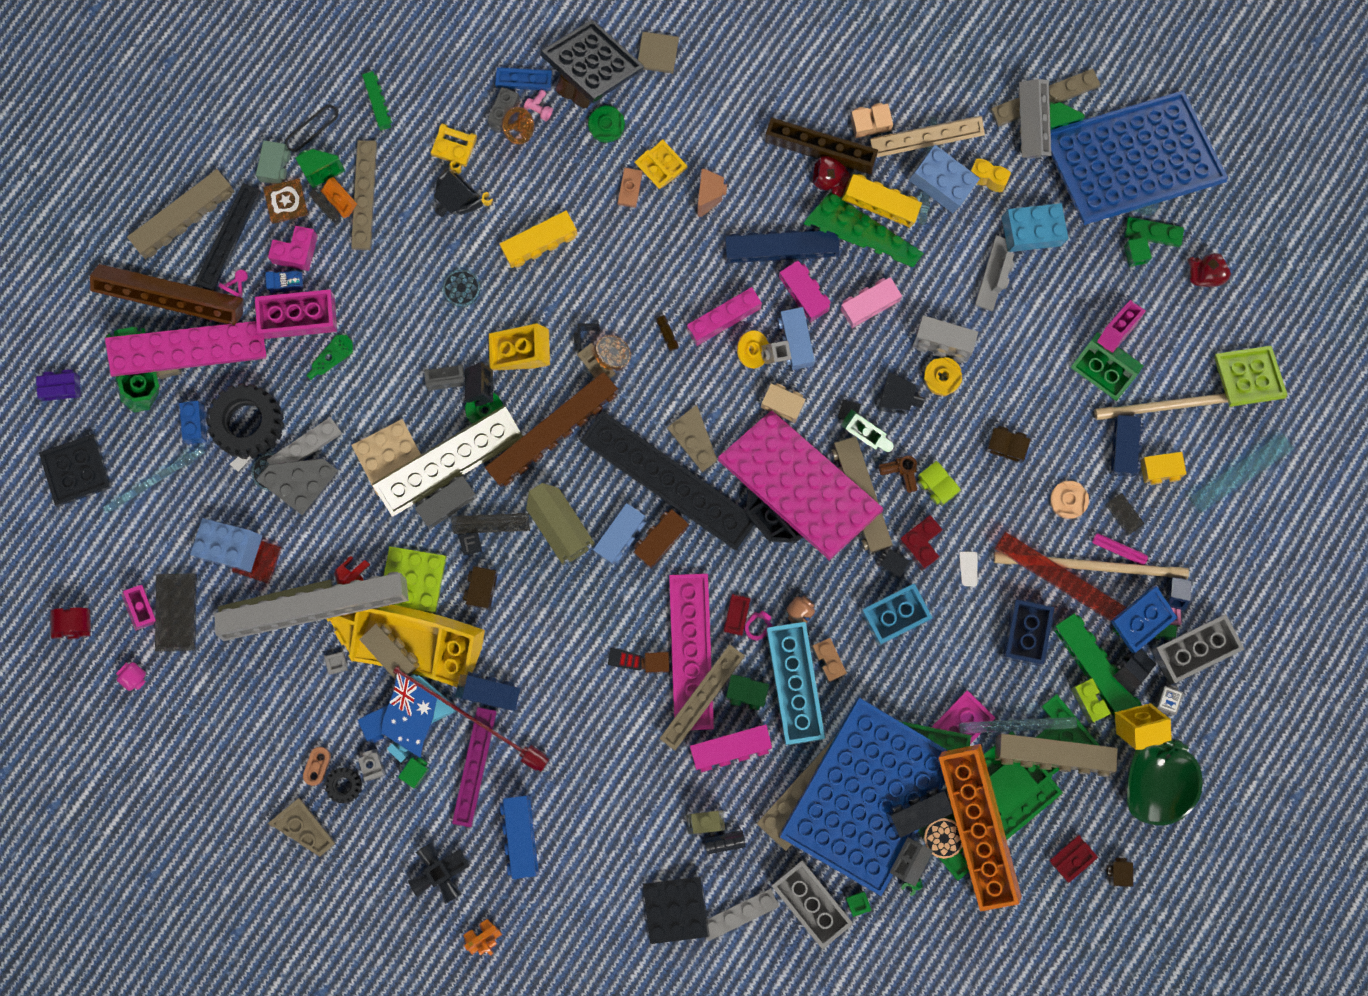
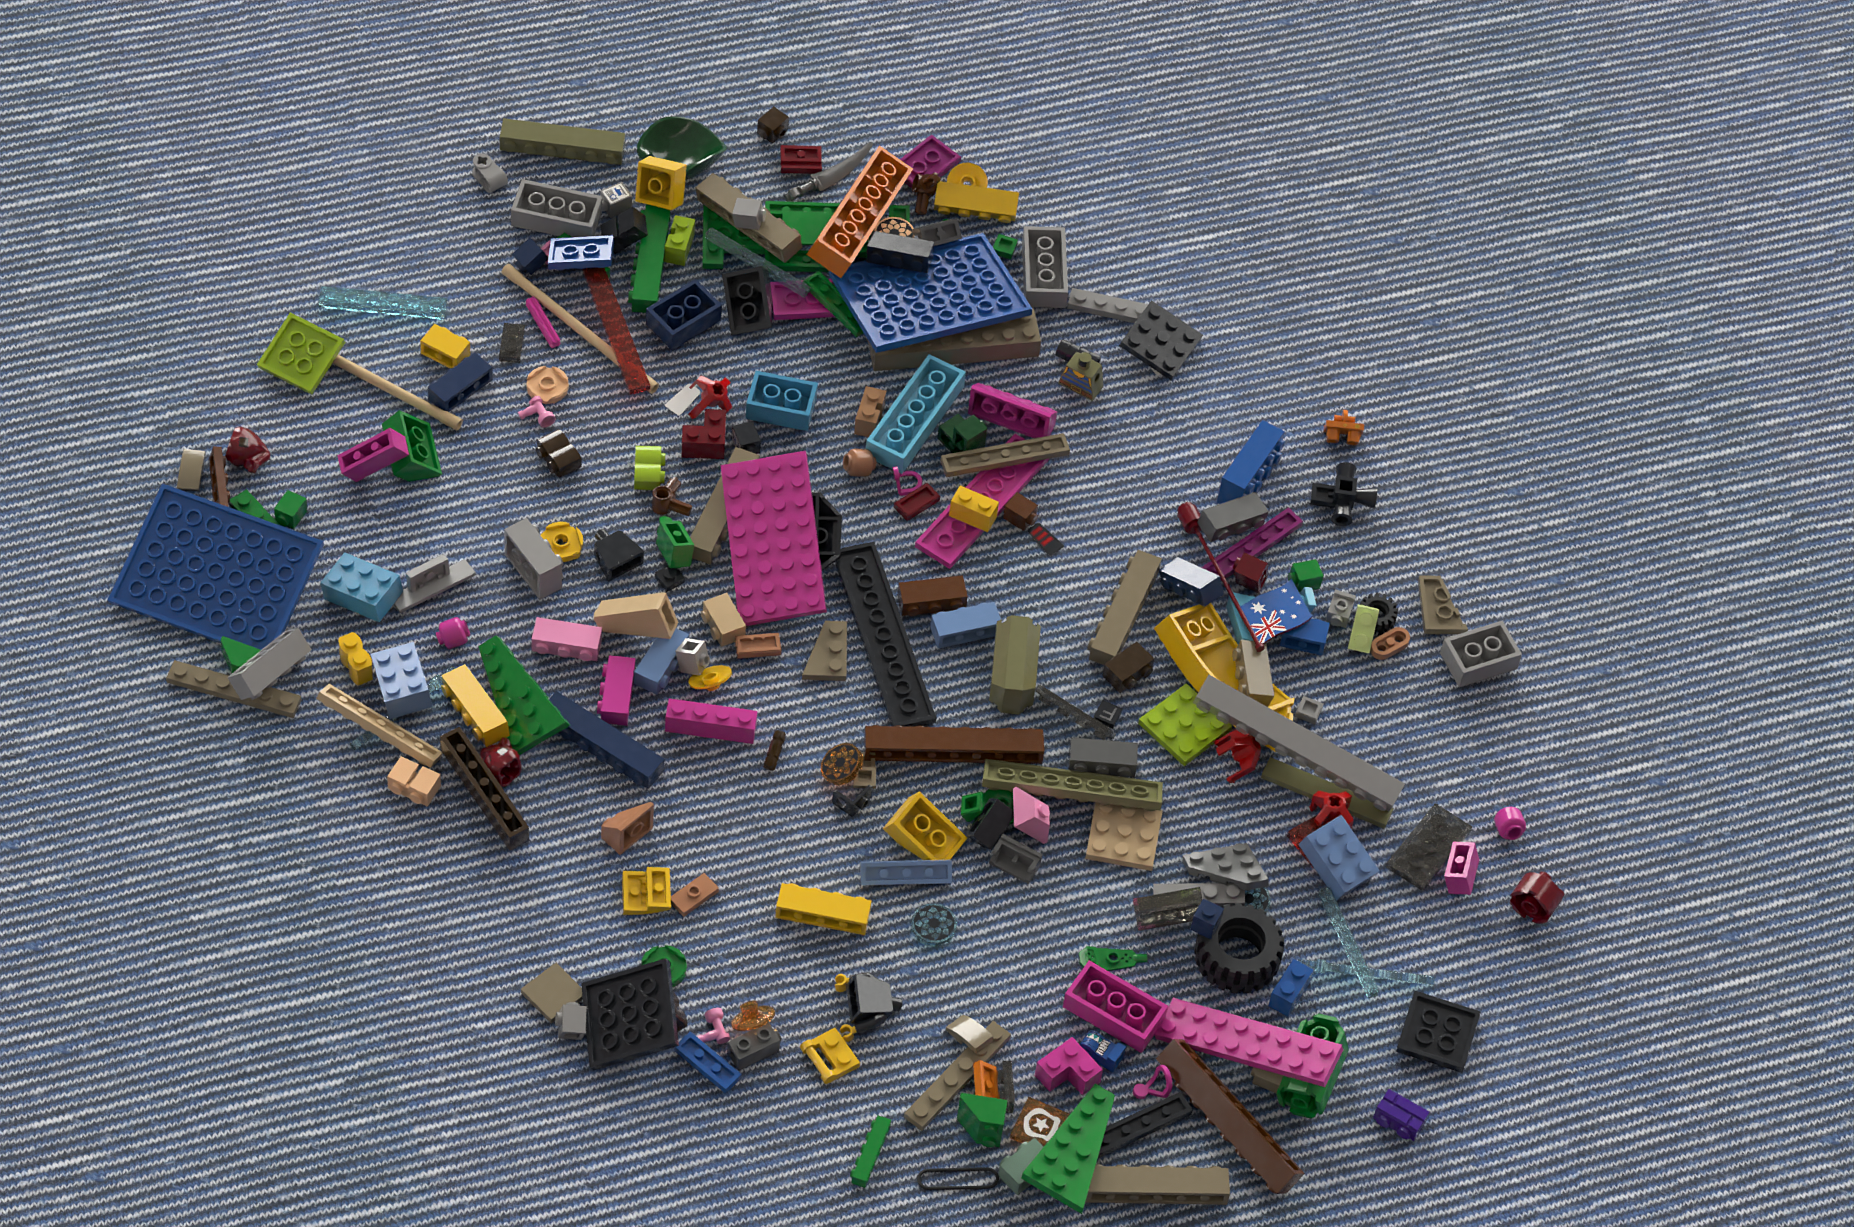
camera: 150 degrees left, 25 degrees down
none -> dark tan slope [177,449,206,492]
none -> reddish brown plate [208,446,230,507]
none -> dark pink head [436,617,470,649]
none -> light grey piece [472,153,508,193]
none -> olive brick [500,118,625,165]
none -> bright pink piece [518,396,556,428]
none -> light grey brick [555,1002,587,1040]
none -> tan slope [594,593,679,639]
none -> red piece [688,376,732,419]
none -> black slope [722,266,772,336]
none -> light grey brick [732,198,766,230]
none -> nougat plate [735,633,781,659]
none -> dark grey sword [784,142,873,202]
none -> medium blue plate [860,860,952,885]
none -> magenta tile [900,134,961,188]
none -> reddish brown axle [912,172,941,215]
none -> yellow brick [934,181,1019,223]
none -> dark tan slope [946,1014,993,1054]
none -> yellow dish [947,163,988,188]
none -> yellow brick [949,486,999,532]
none -> green slope [961,791,983,822]
none -> bright pink slope [1013,787,1050,844]
none -> green wing [1021,1084,1115,1214]
none -> dark tan brick [1087,550,1162,665]
none -> clear smoke brick [1133,887,1203,931]
none -> dark blue brick [1190,899,1224,939]
none -> dark grey brick [1197,492,1269,542]
none -> dark red brick [1233,552,1269,594]
none -> red piece [1309,791,1354,829]
none -> clear light blue axle [1318,887,1379,998]
none -> yellowish green brick [1348,604,1379,653]
none -> light grey brick [1440,620,1522,688]

